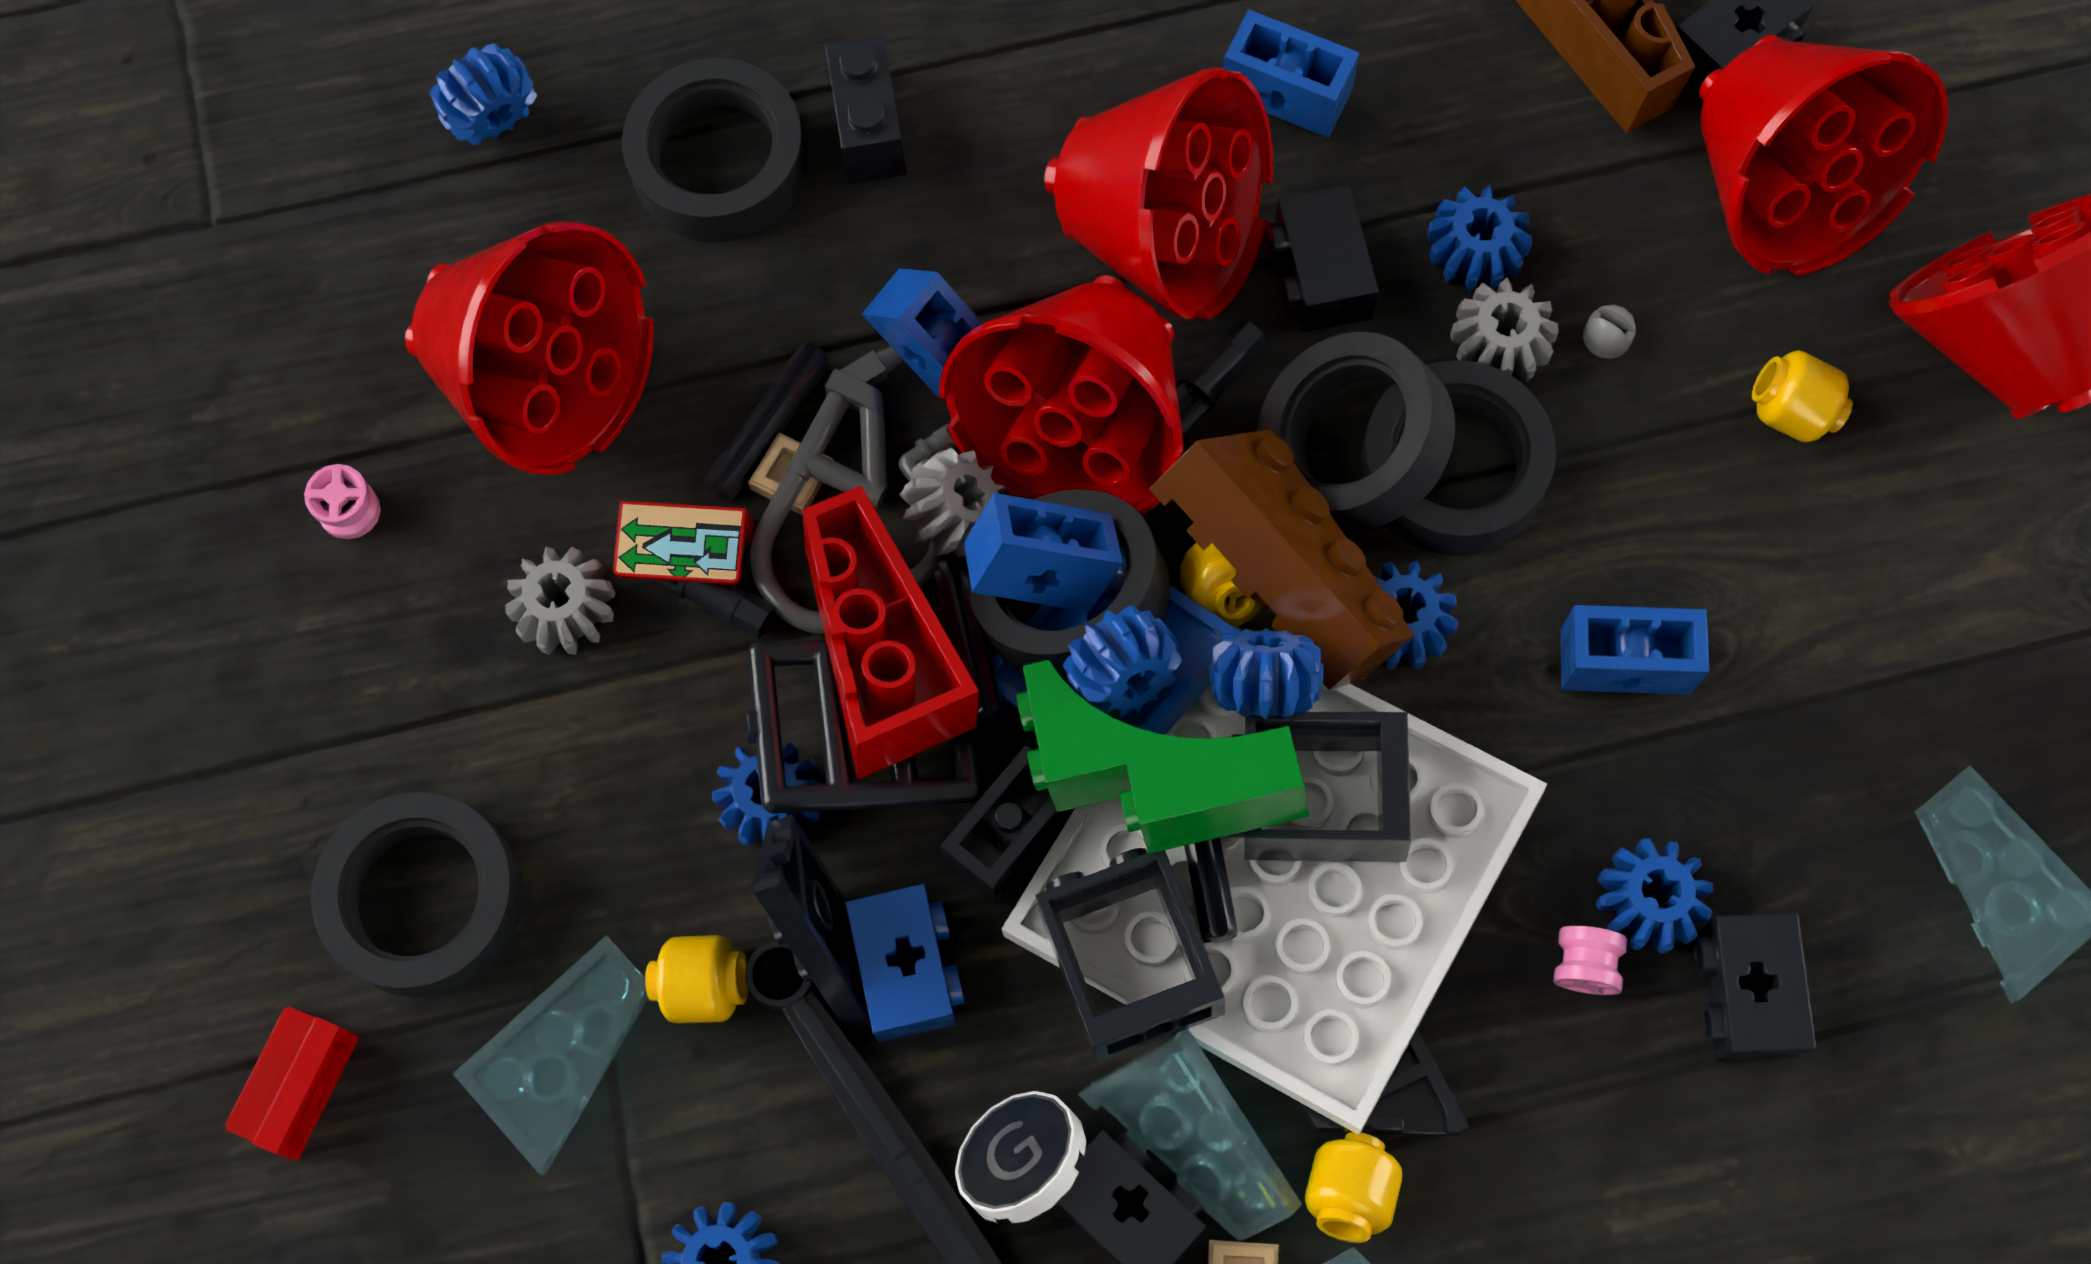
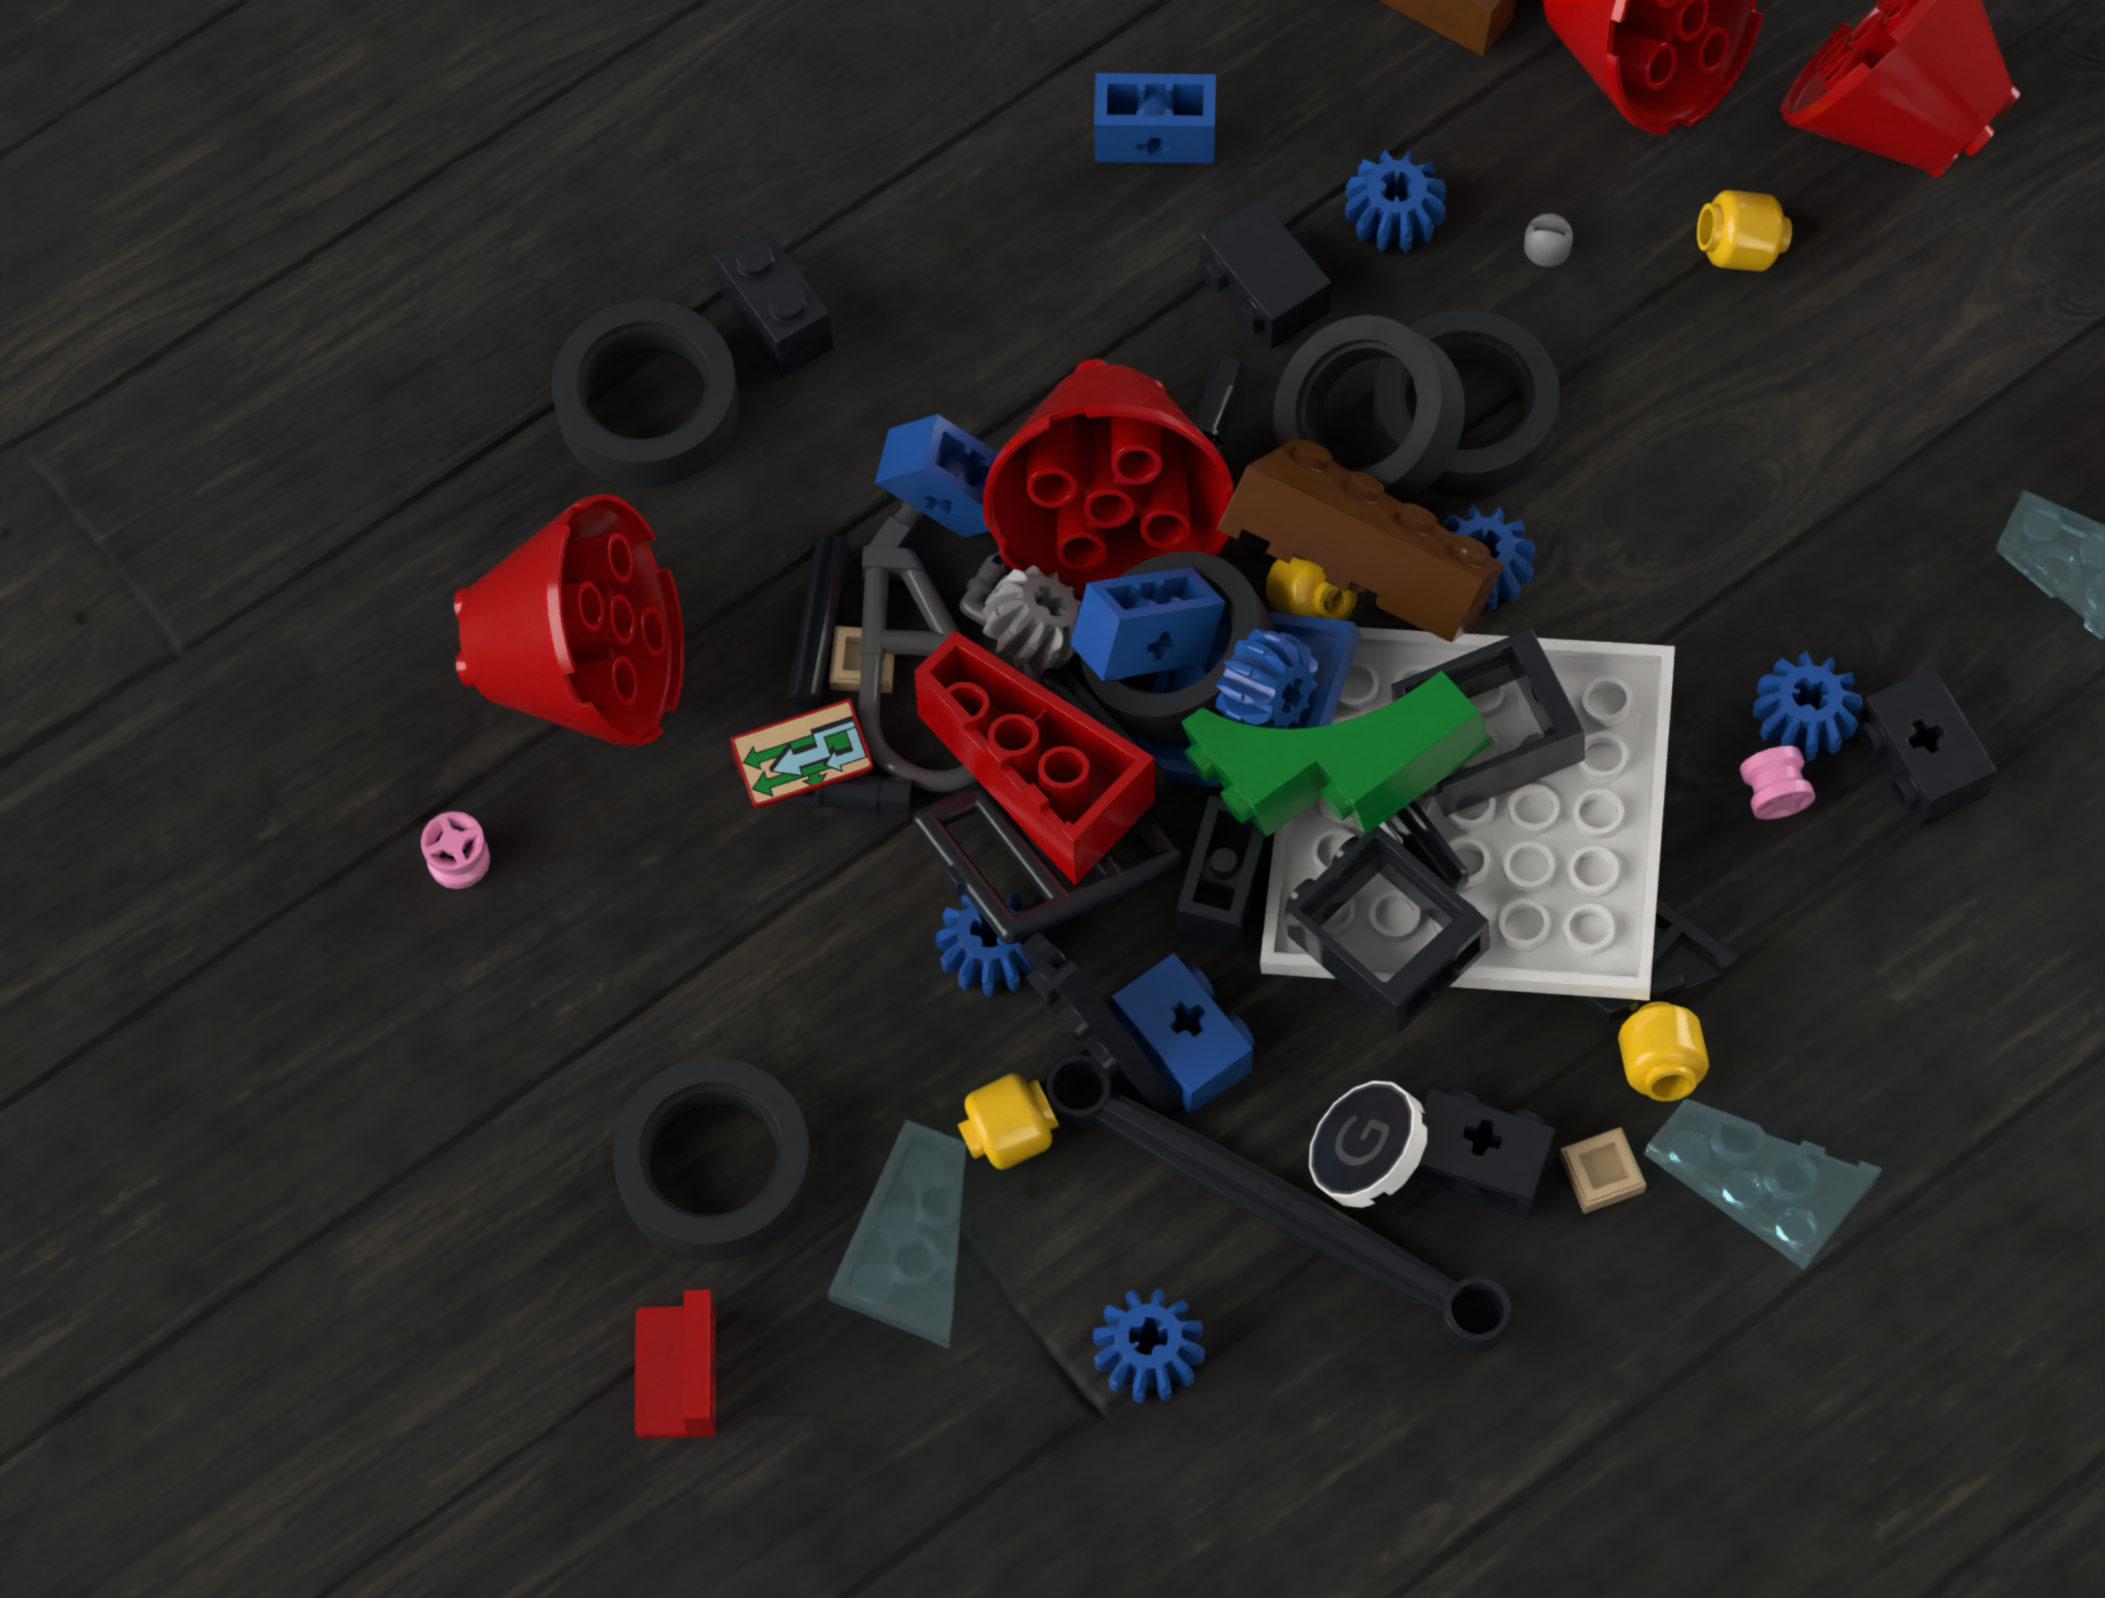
camera: 25 degrees left, 5 degrees down
blue gear [429,43,537,145] -> none
light grey gear [505,547,615,655] -> none
red cone [1045,67,1273,319] -> none
clear light blue wing [1078,1028,1302,1242] -> none
blue gear [1209,628,1324,719] -> none
light grey gear [1451,277,1559,382] -> none
blue brick [1560,605,1709,695] -> none

